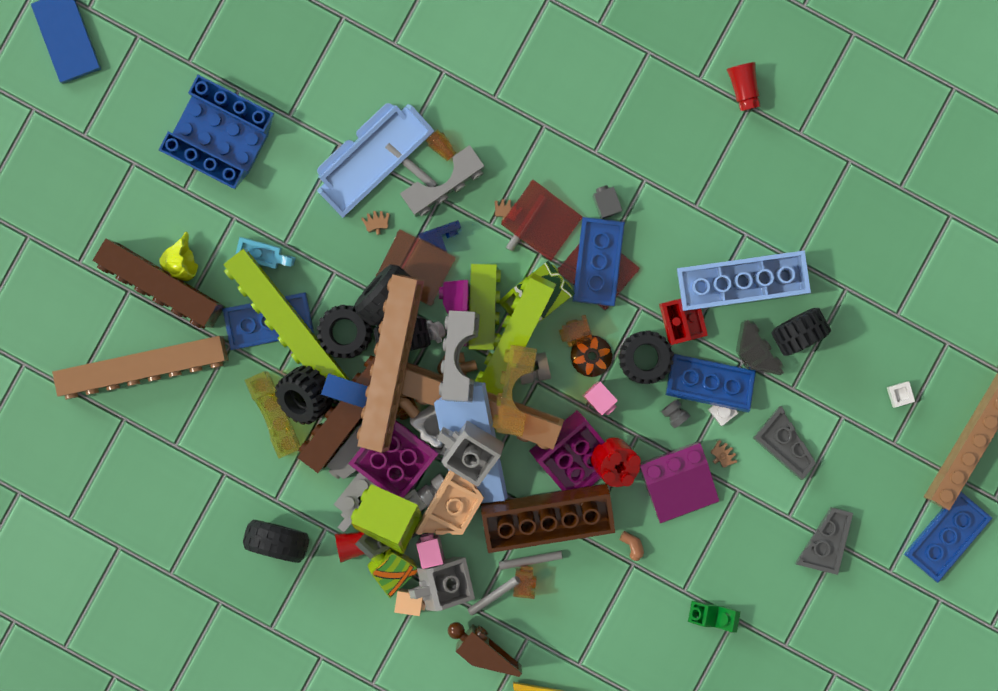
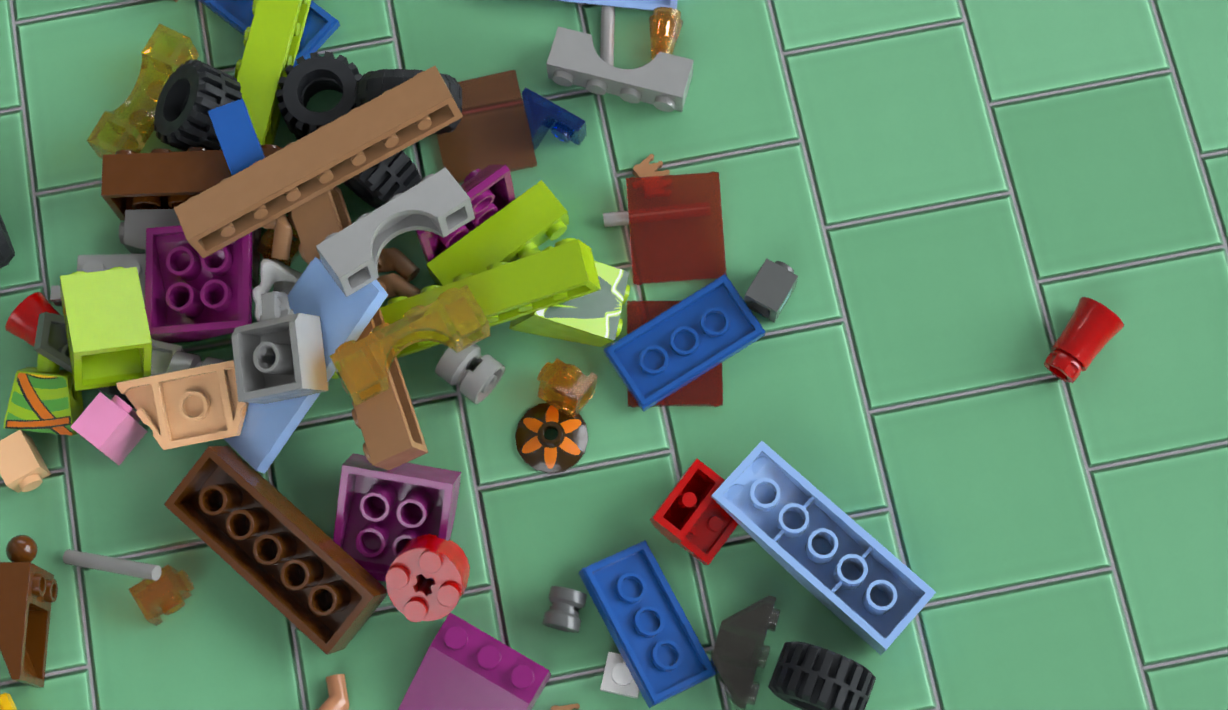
camera: 55 degrees right, 15 degrees down
medium nougat piece [361,211,390,235] -> none
light grey hinge [409,557,475,611] -> none
light grey bar [499,551,562,570] -> none
bright pink brick [582,381,618,415] -> none
black tyre [618,331,674,384] -> none

